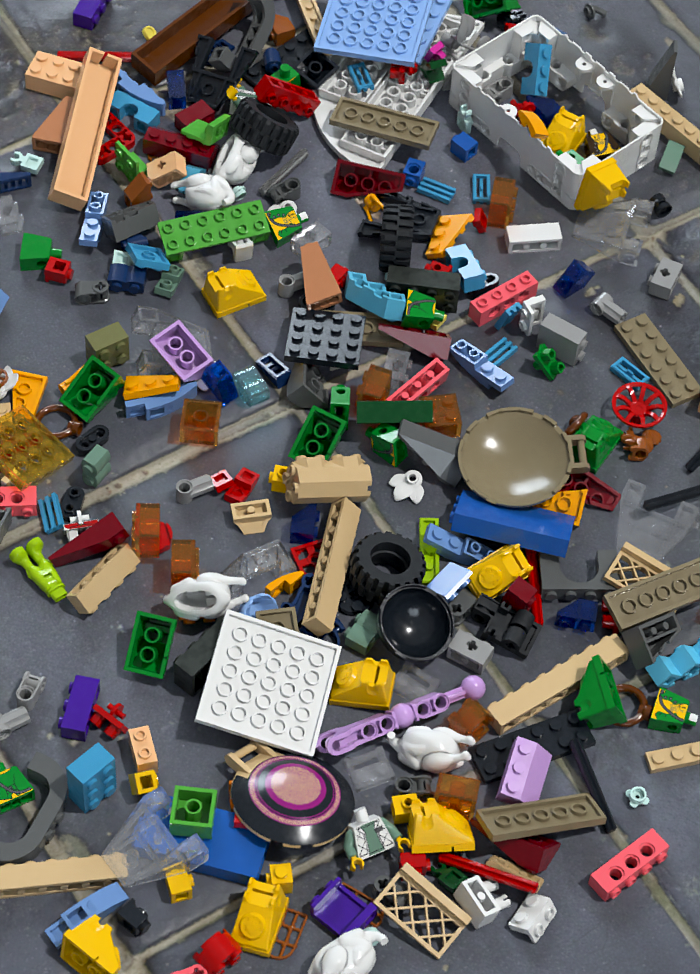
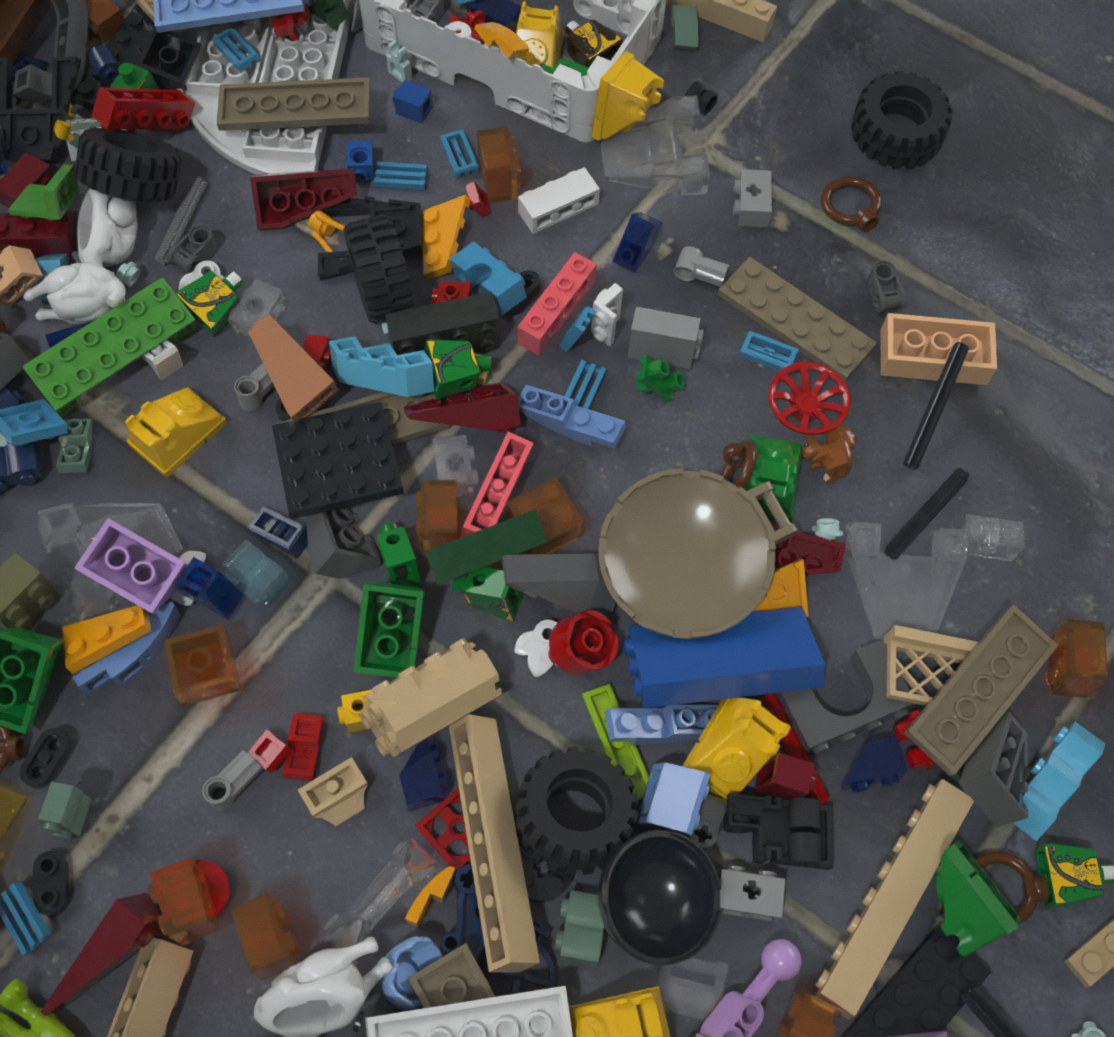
camera: 20 degrees left, 10 degrees up
white hips [63,510,98,542] -> none
none -> red brick [548,610,618,676]
none -> light aqua plate [812,518,843,540]

